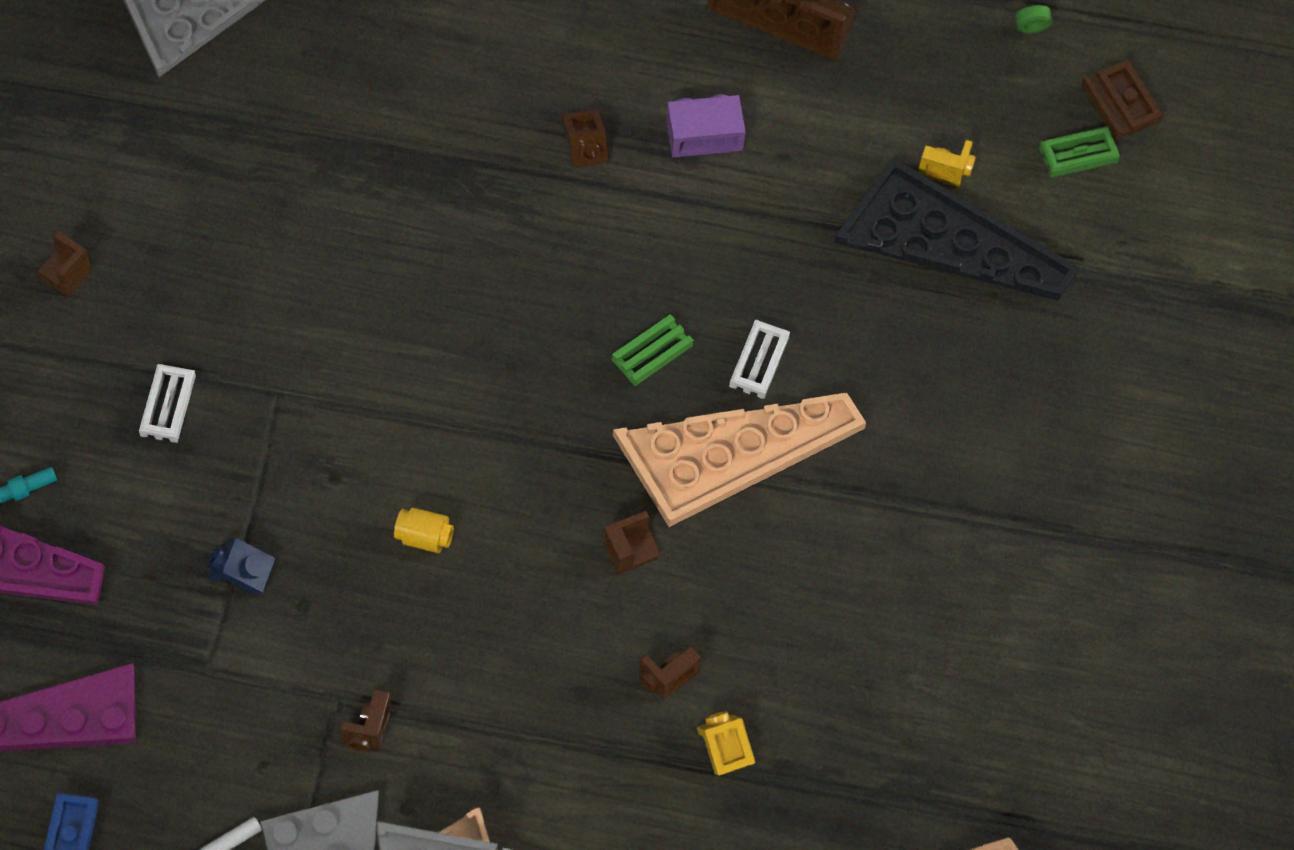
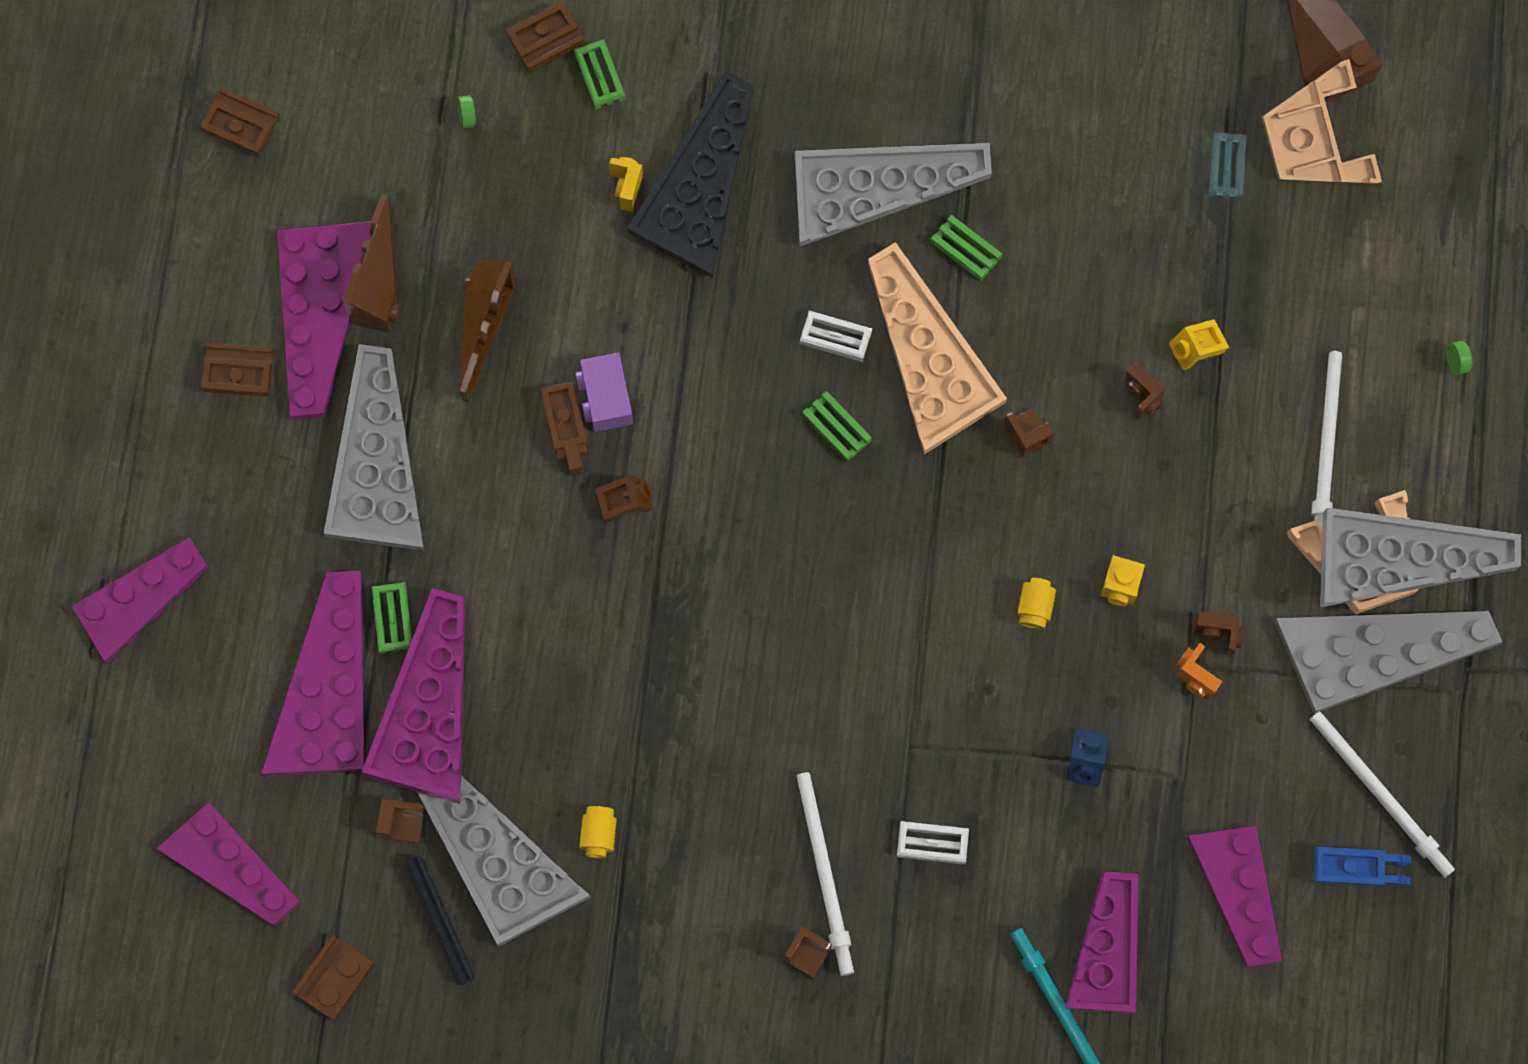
camera: 90 degrees left, 10 degrees up
none -> reddish brown hinge [541,381,588,476]
none -> yellow brick [579,806,617,858]
none -> light grey wing [795,143,992,247]
none -> white bar [797,772,854,976]
none -> bright green tile [930,215,1002,281]
none -> yellow bracket [1101,555,1145,606]
none -> orange bracket [1177,643,1222,699]
none -> clear light blue tile [1209,132,1246,200]

